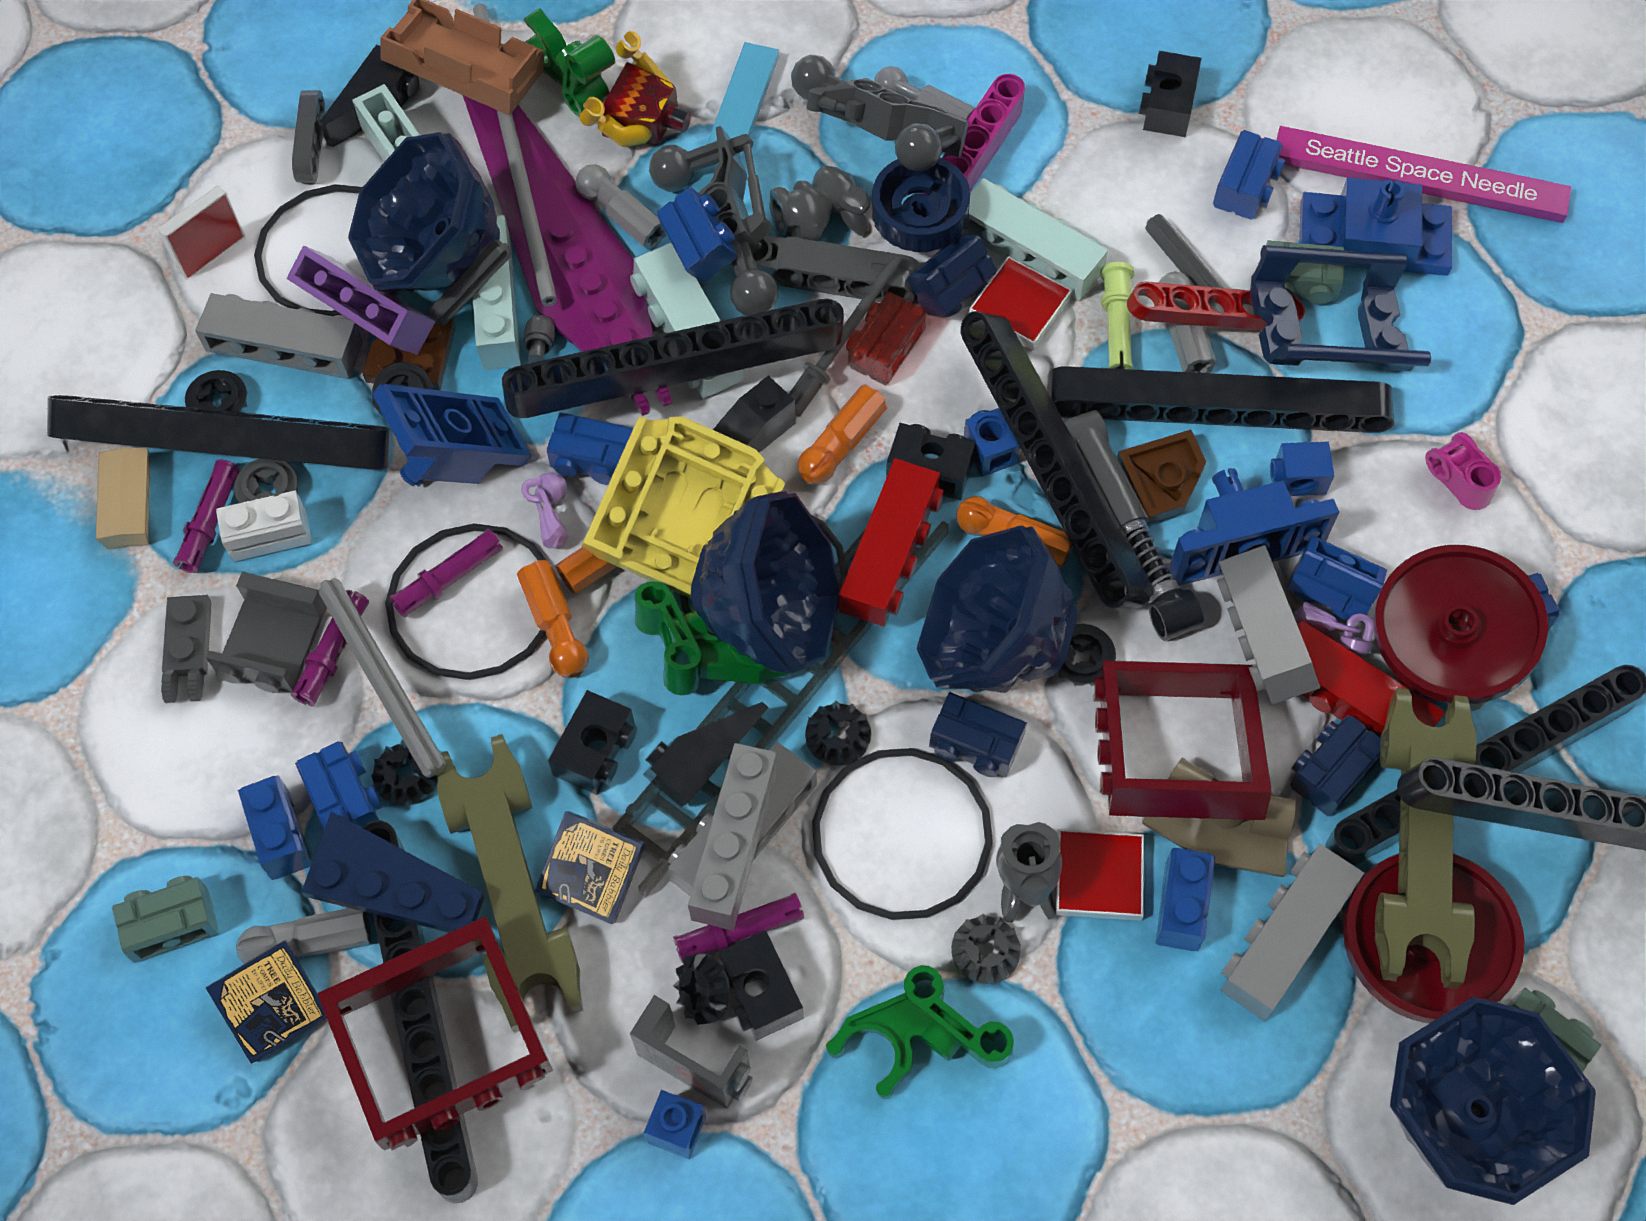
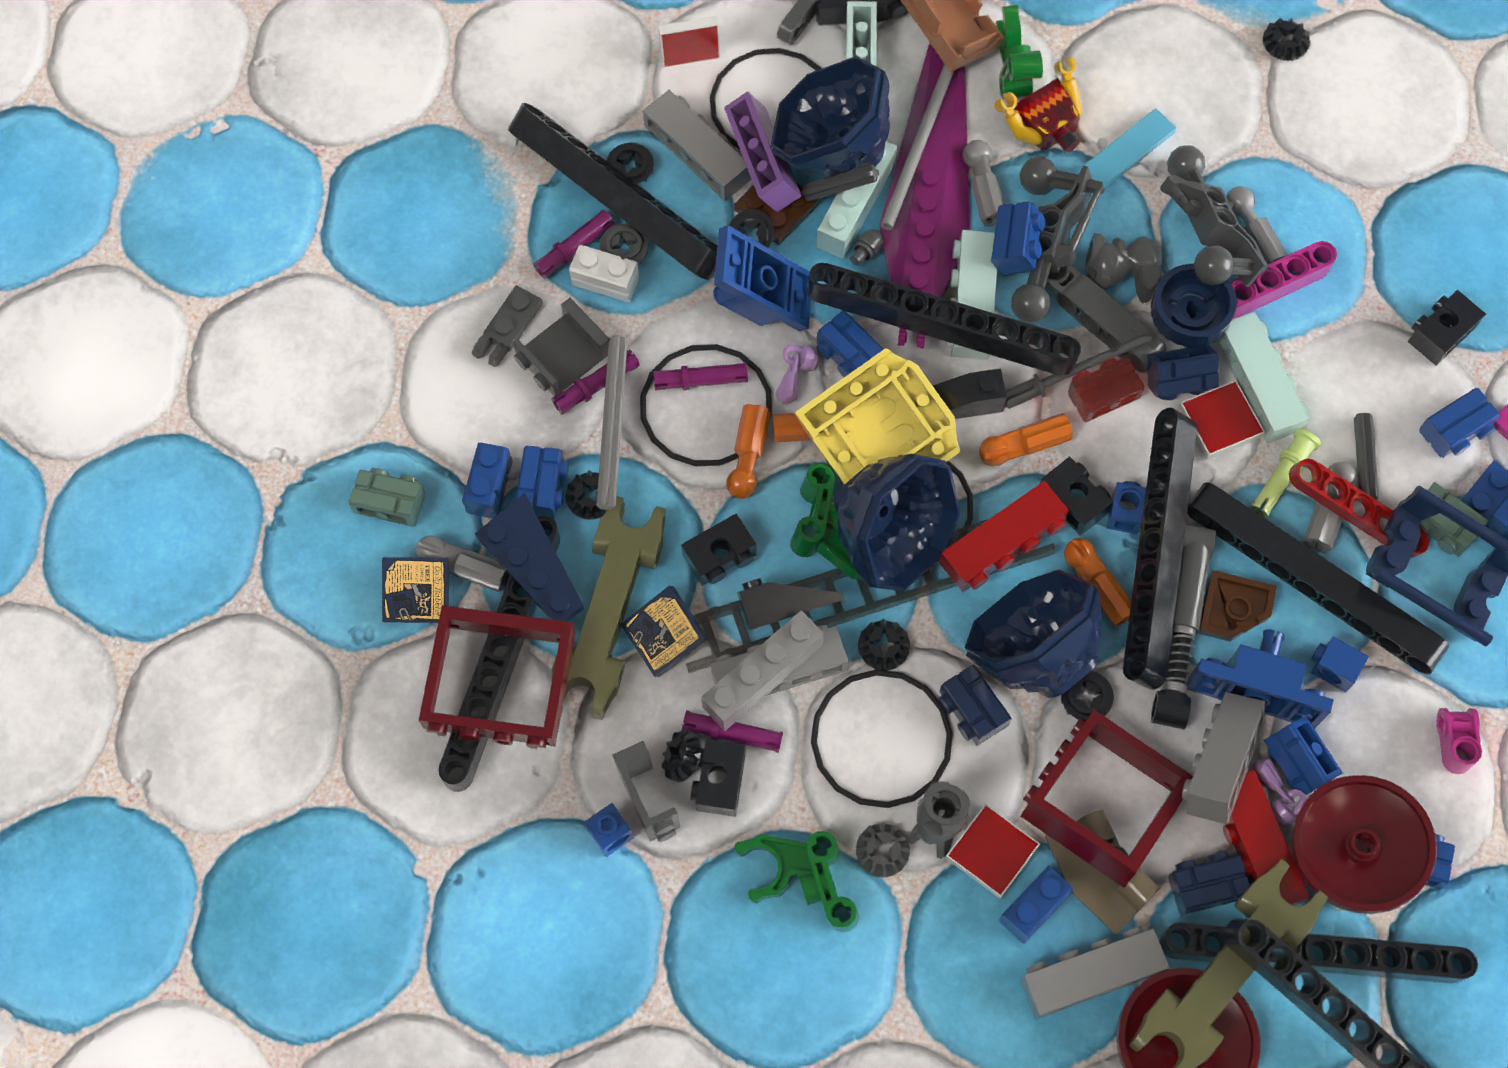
camera: 35 degrees right, 5 degrees up
tan piece [96,447,150,549] -> none

